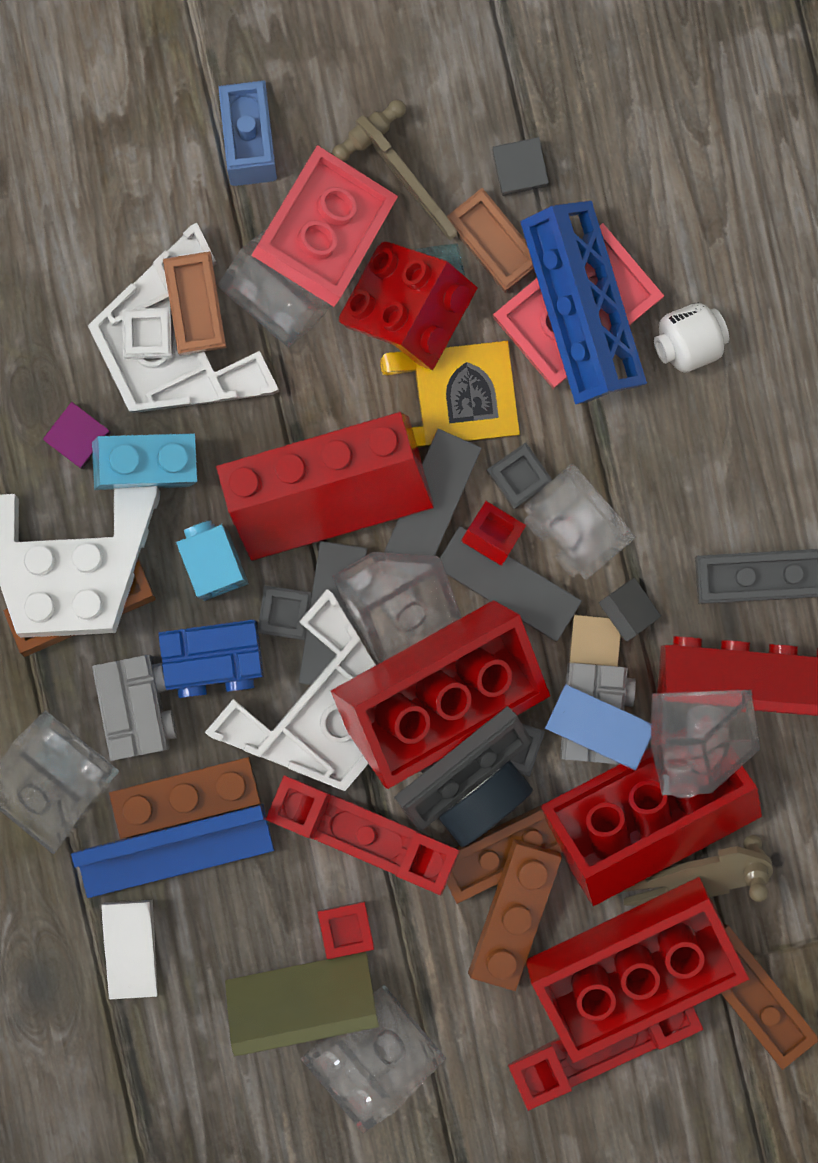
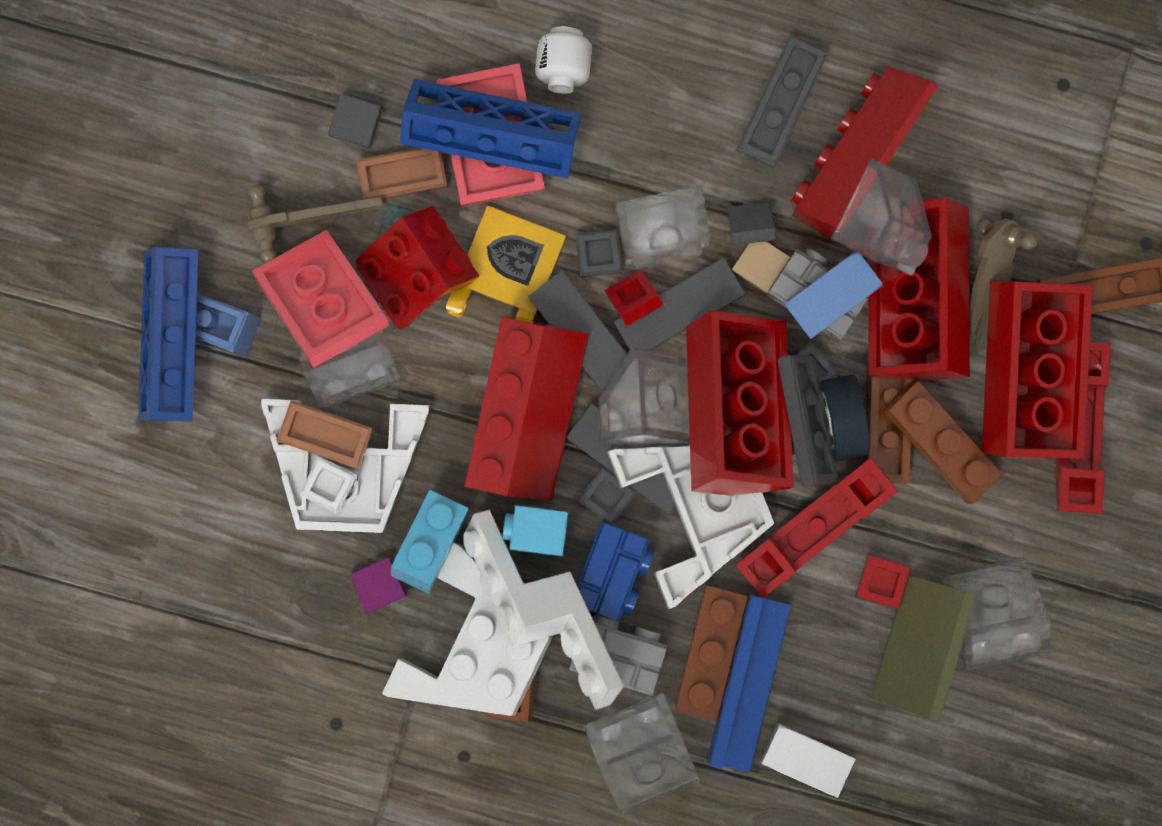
camera: 55 degrees left, 0 degrees up
none -> blue fence [138,246,199,422]
none -> white bracket [463,510,624,710]

